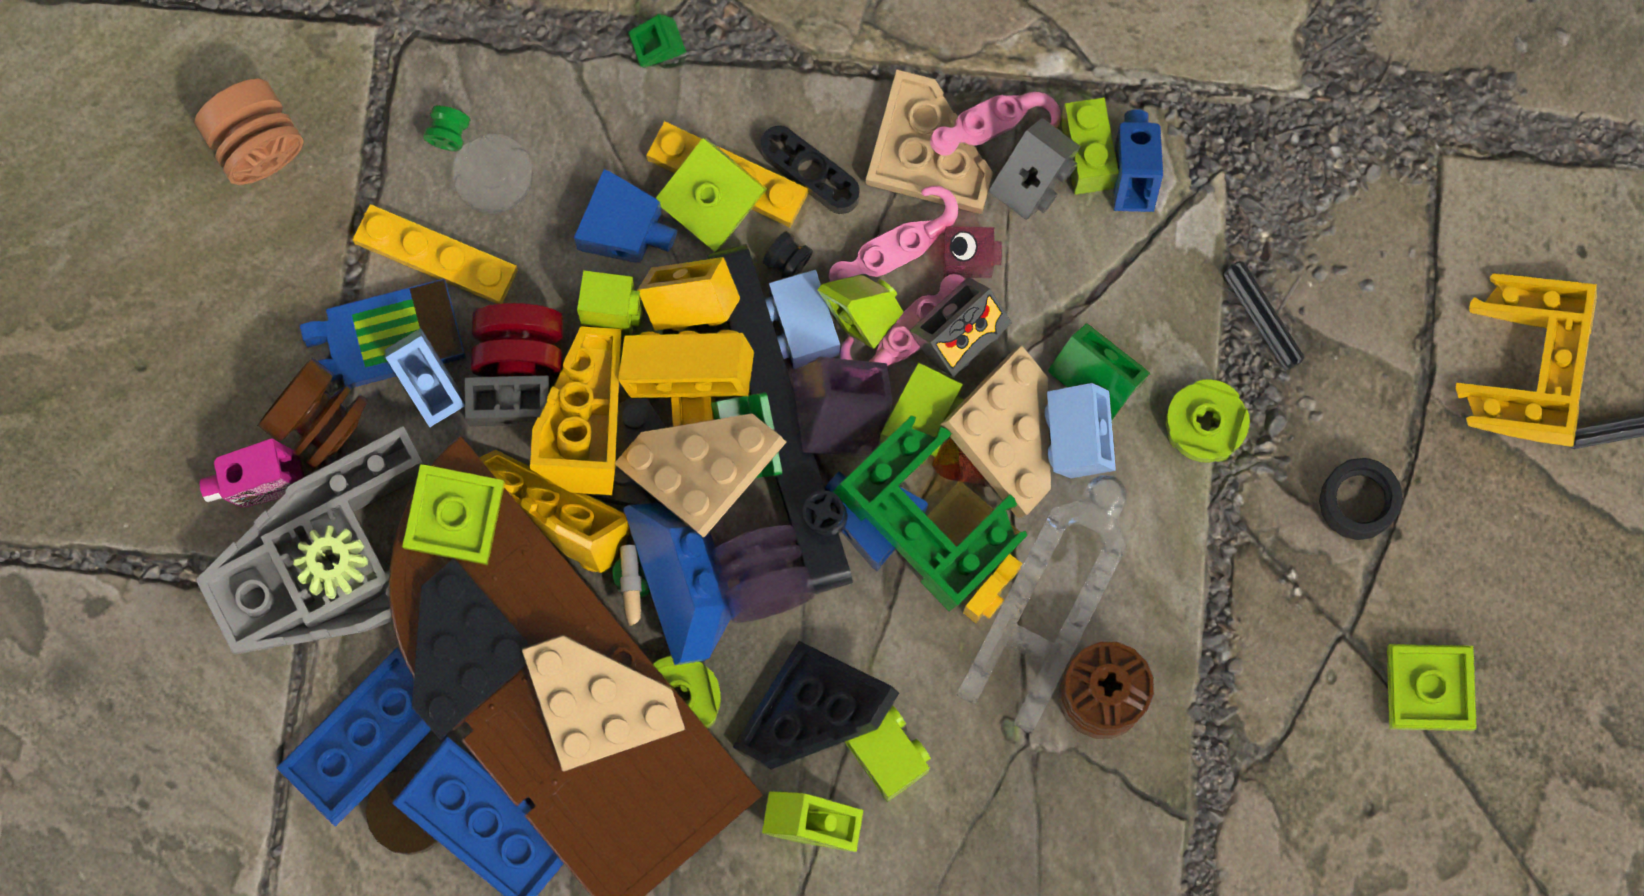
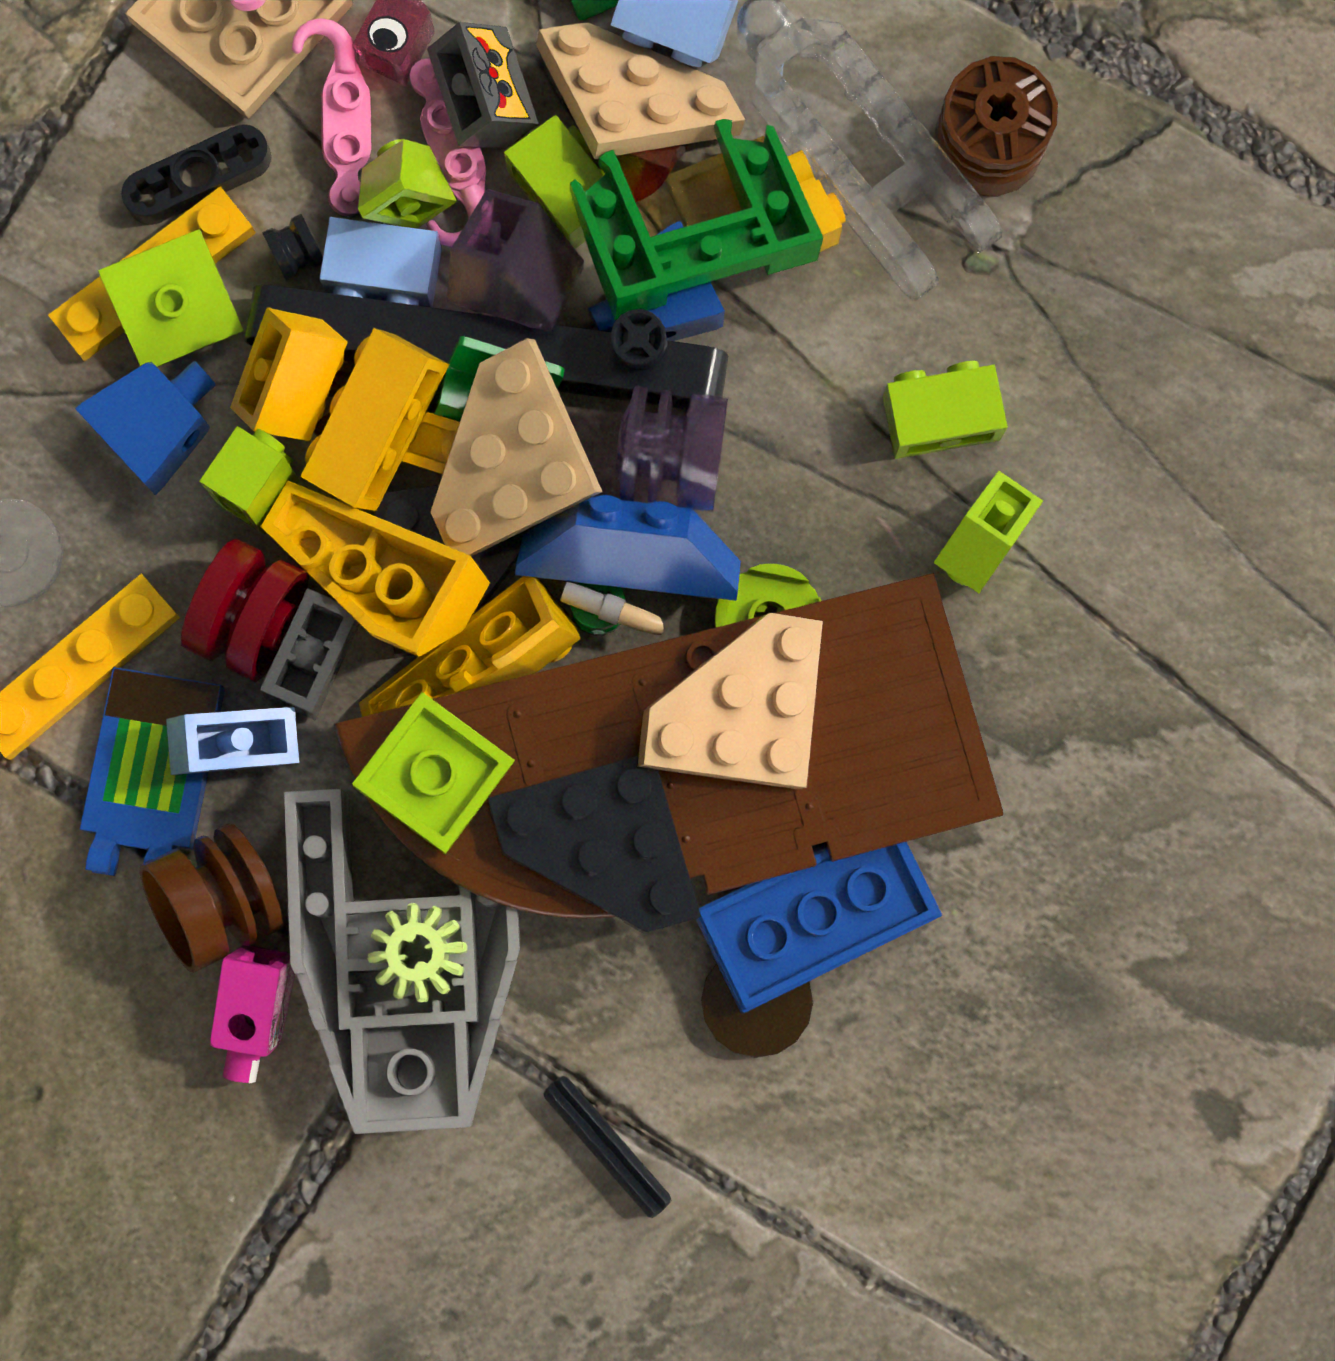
camera: 65 degrees left, 5 degrees up
blue tile [276,647,431,827] -> none
black plate [733,641,899,770] -> none
none -> black axle [543,1076,671,1218]

